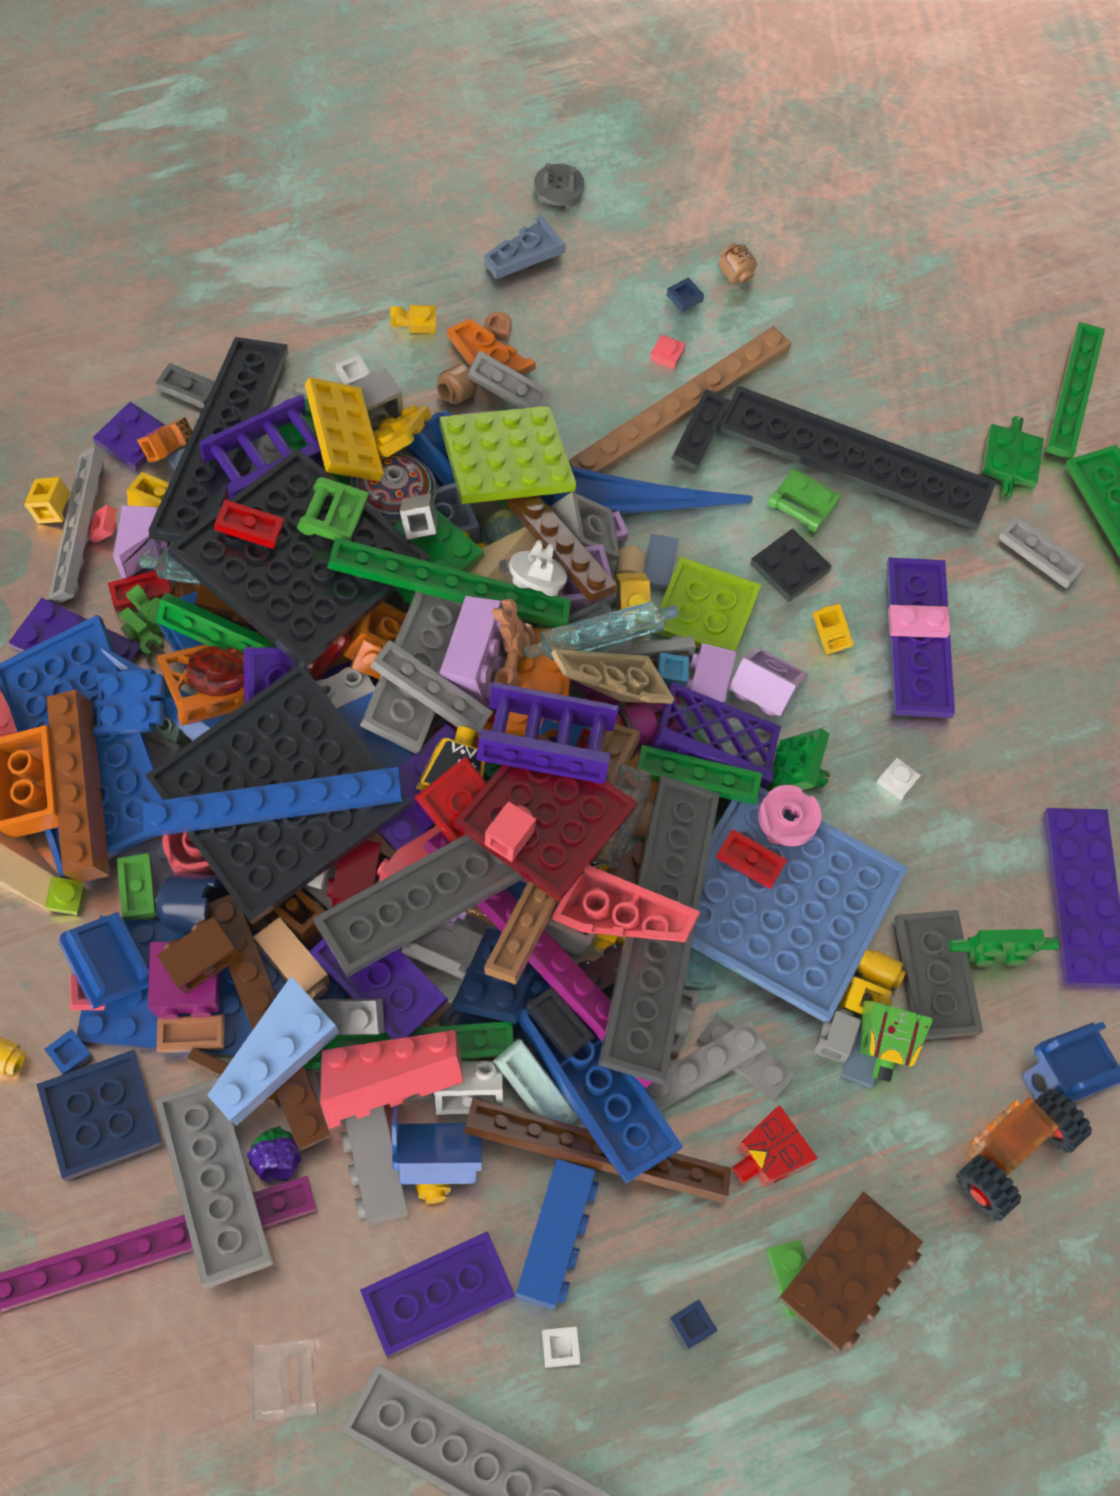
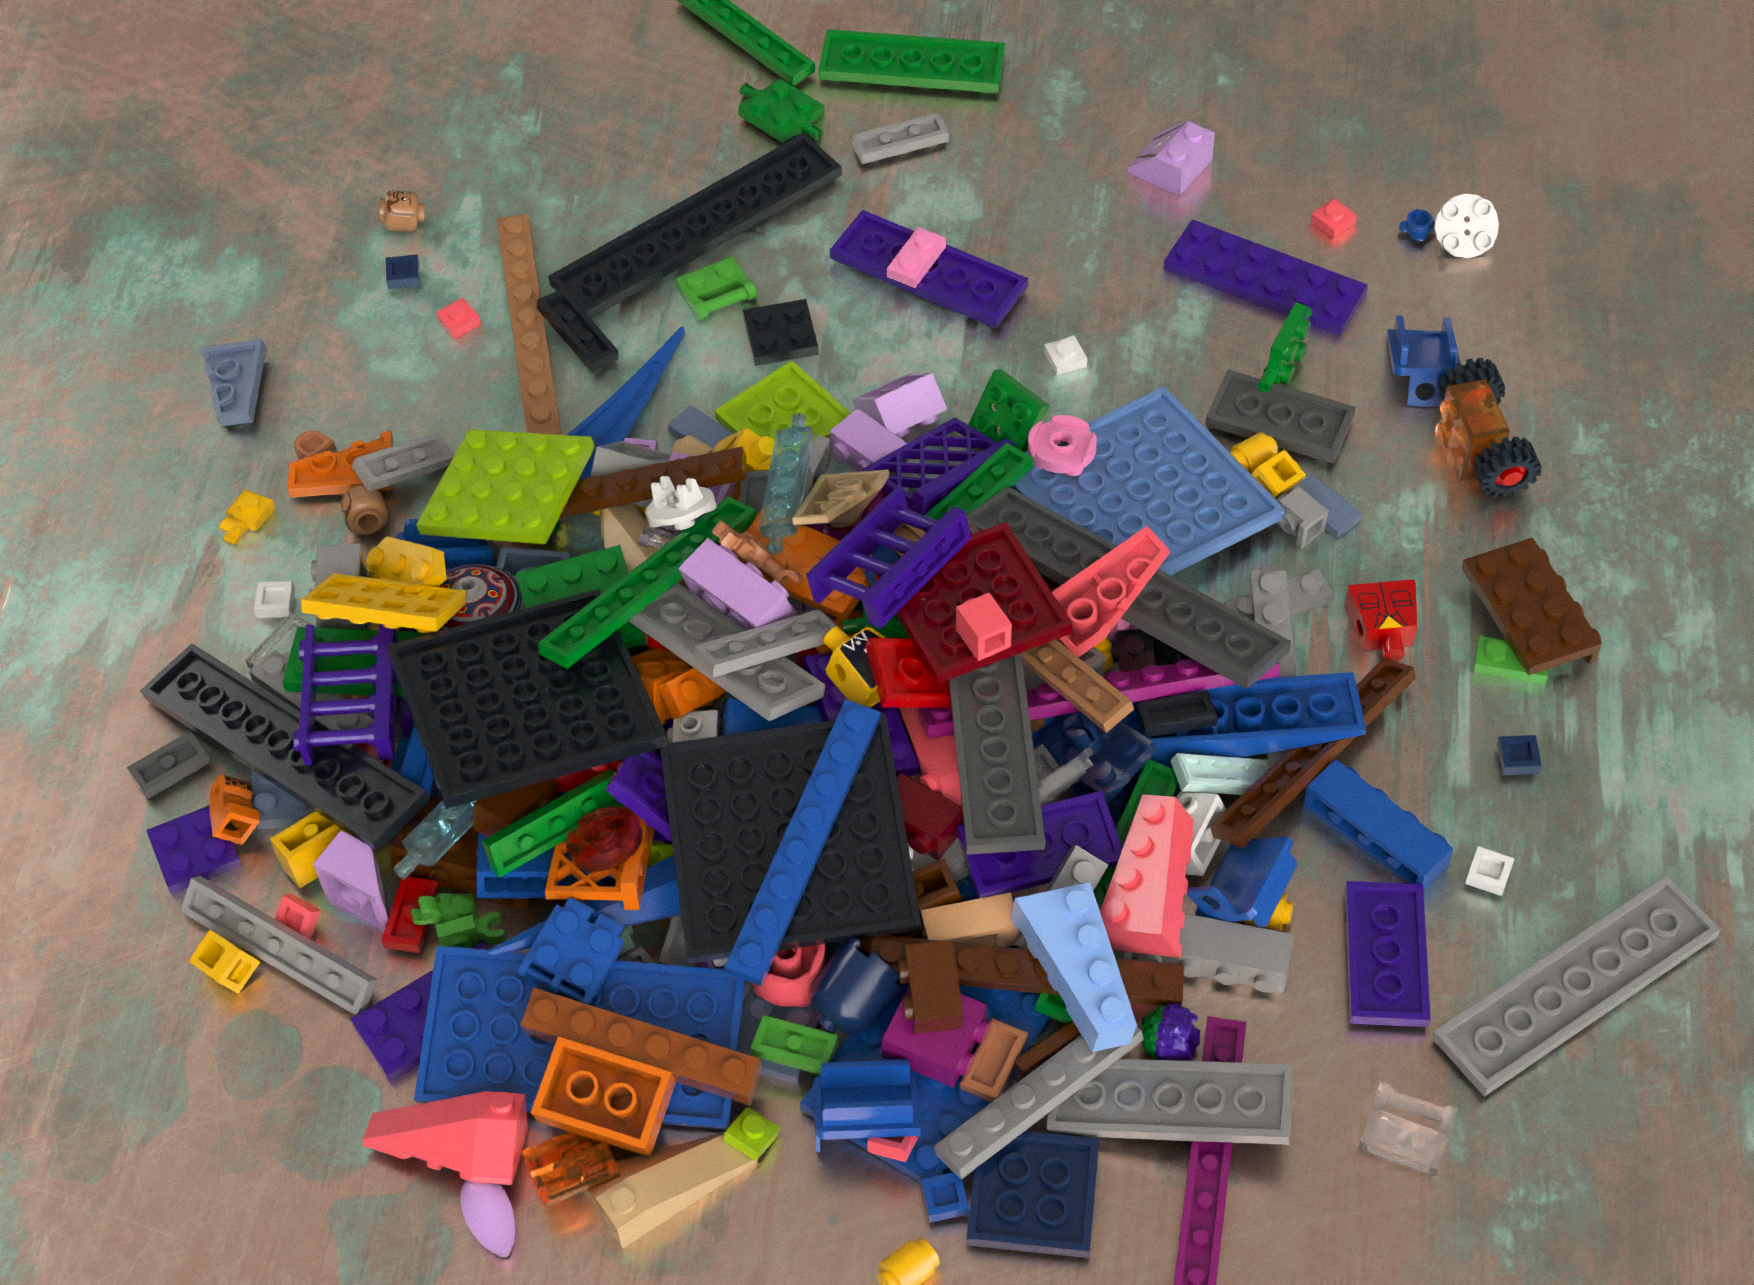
camera: 55 degrees left, 10 degrees down
red plate [215,500,284,549] -> none
bright green plate [297,477,369,541] -> none
light grey brick [400,493,438,539] -> none
dark grey plate [534,163,585,207] -> none
dark azure plate [657,652,689,687] -> none
red plate [716,829,787,890] -> none
yellow brick [812,603,854,655] -> none
bright green torso [860,1001,933,1082] -> none
none -> light grey plate [934,1027,1144,1179]

